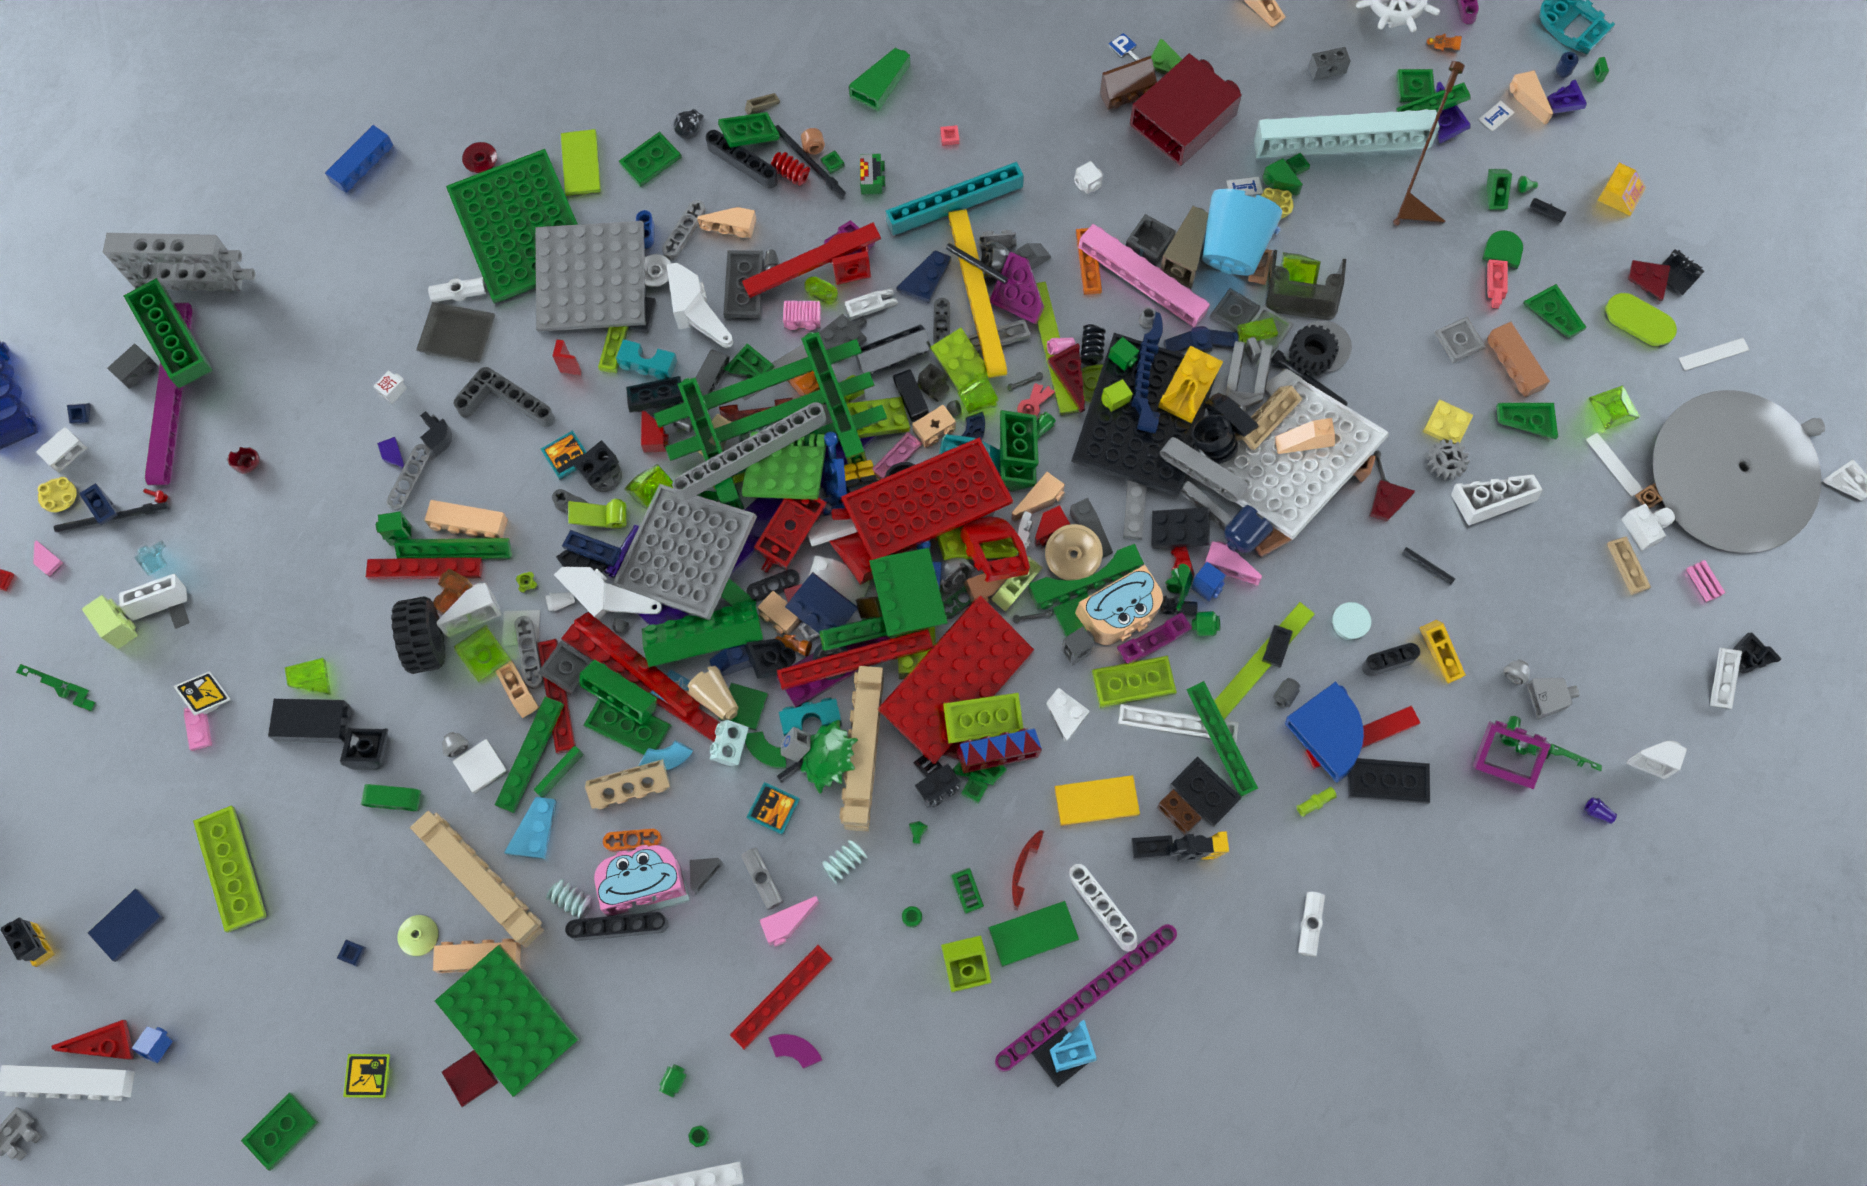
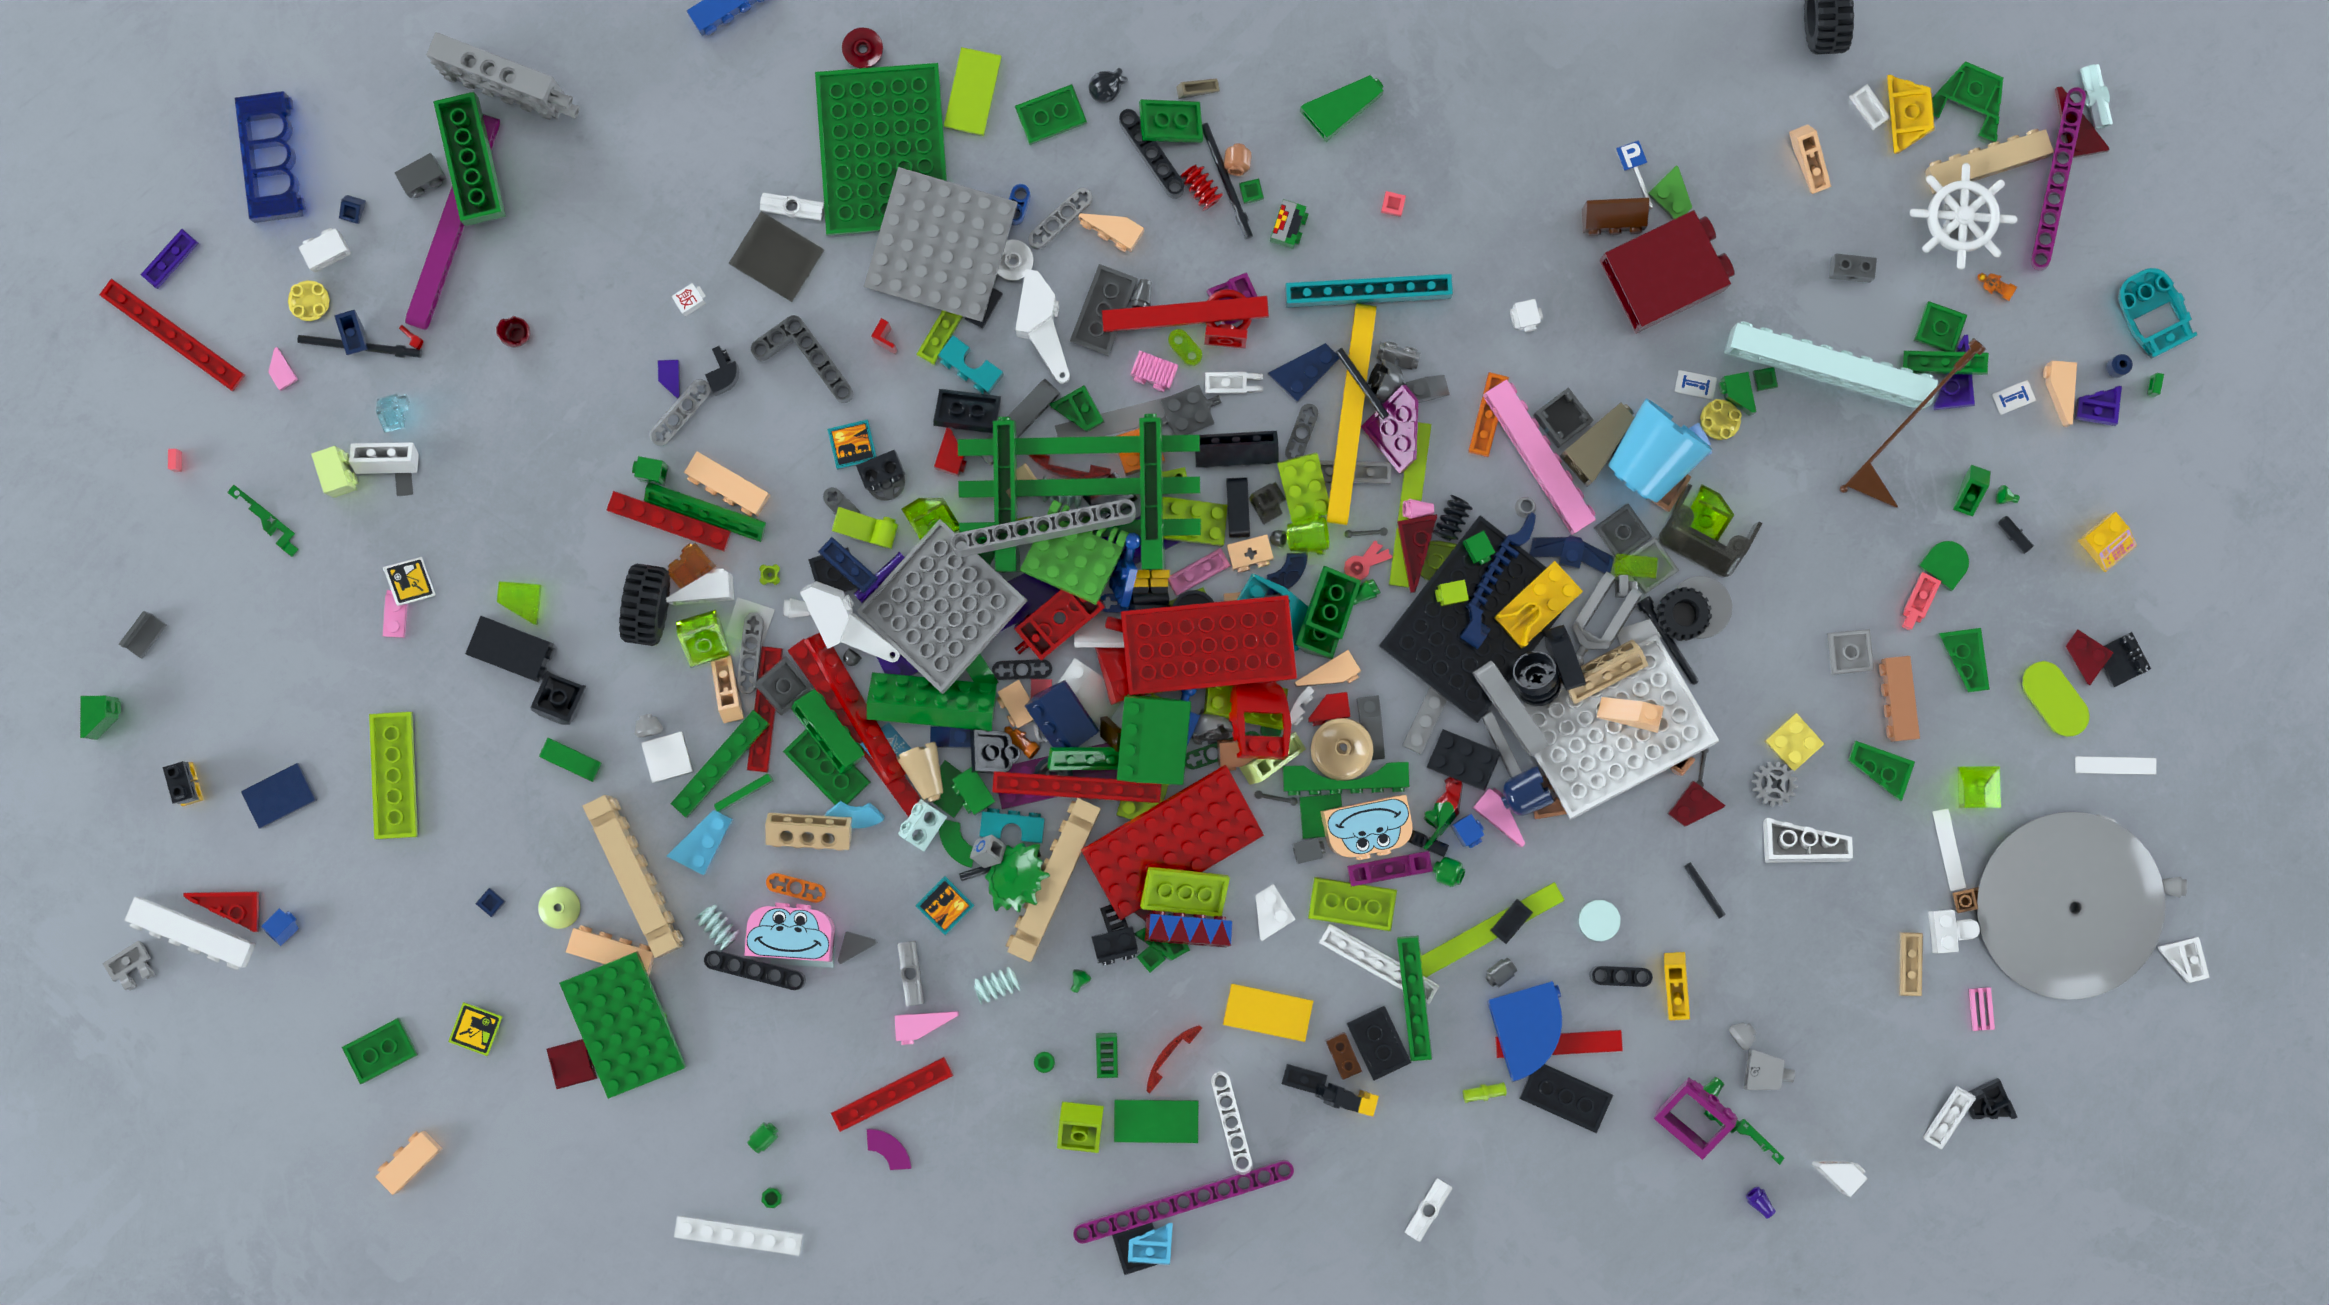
camera: 15 degrees right, 15 degrees up
none -> green brick [951,767,996,815]

